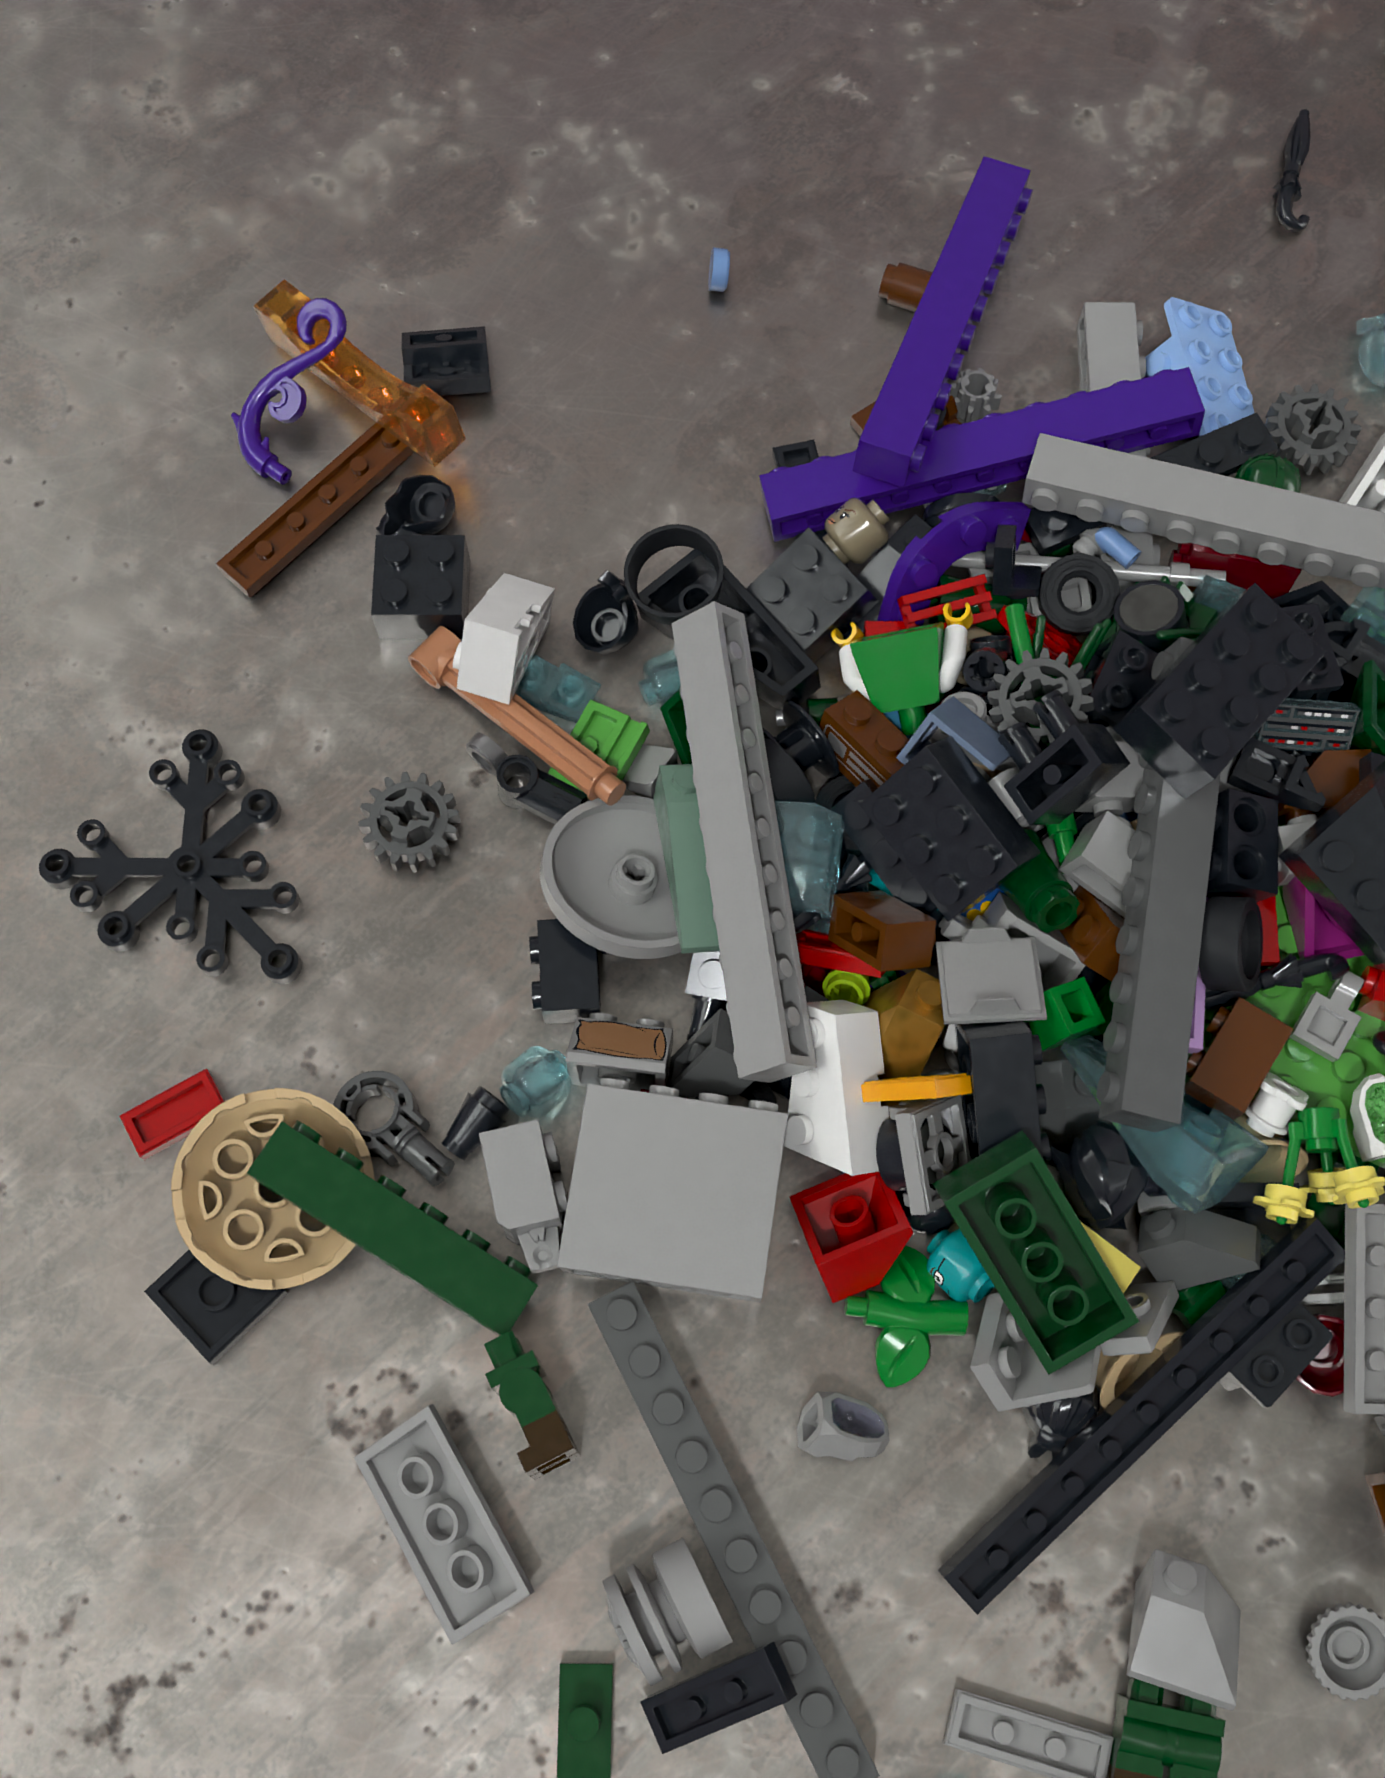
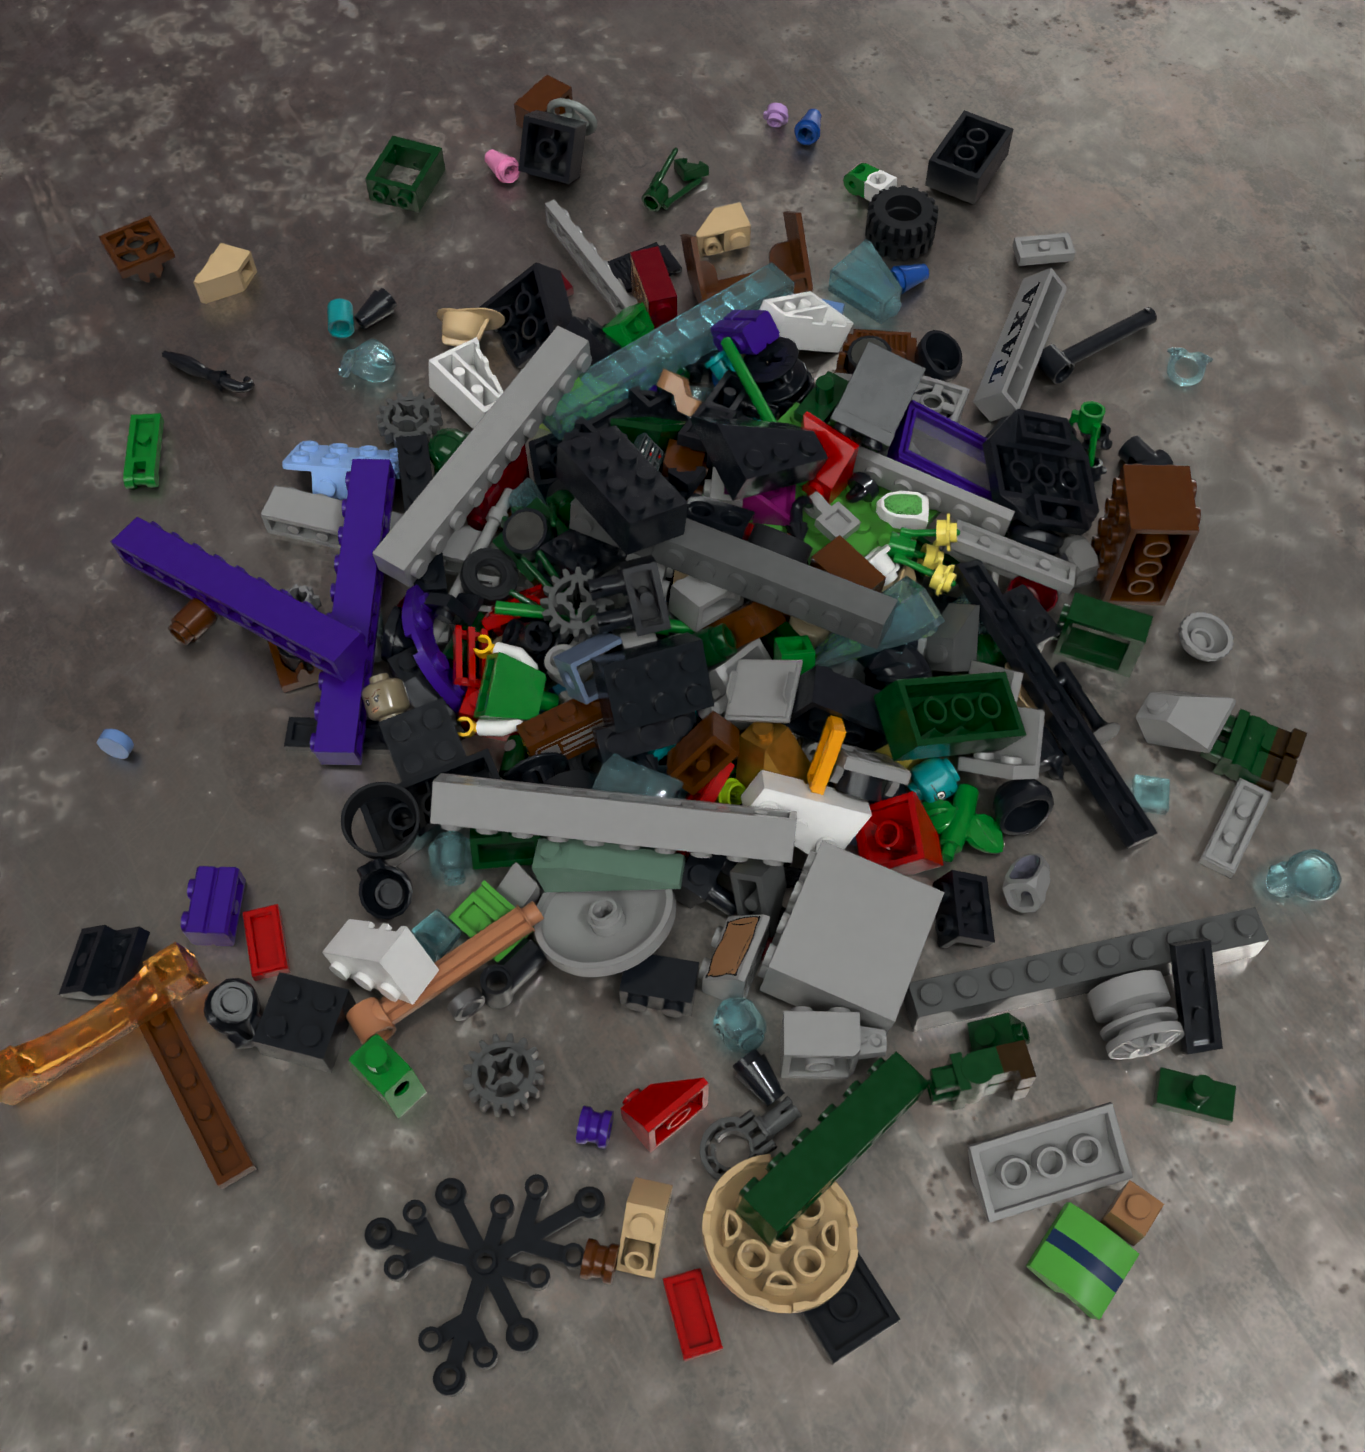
camera: 75 degrees left, 10 degrees down
dark purple plant [231,298,347,485] -> none
medium blue arm [1073,527,1141,569] -> none
none -> green plate [123,413,164,489]
none -> dark purple brick [181,866,246,947]
none -> red tile [242,904,291,981]
none -> green torso [348,1033,427,1119]
none -> dark purple wheel [576,1105,614,1149]
none -> reddish brown wheel [580,1238,620,1285]
none -> tan slope [616,1177,673,1279]
none -> red slope [620,1077,709,1153]
none -> black bracket [932,870,995,948]
none -> dark green bracket [967,1013,1030,1052]
none -> black hat [993,779,1054,835]
none -> bright green slope [1026,1202,1139,1320]
none -> dark green window [1053,592,1153,677]
none -> black piece [1053,662,1120,745]
none -> medium nougat brick [1100,1180,1164,1246]
none -> clear light blue tile [1132,774,1170,815]

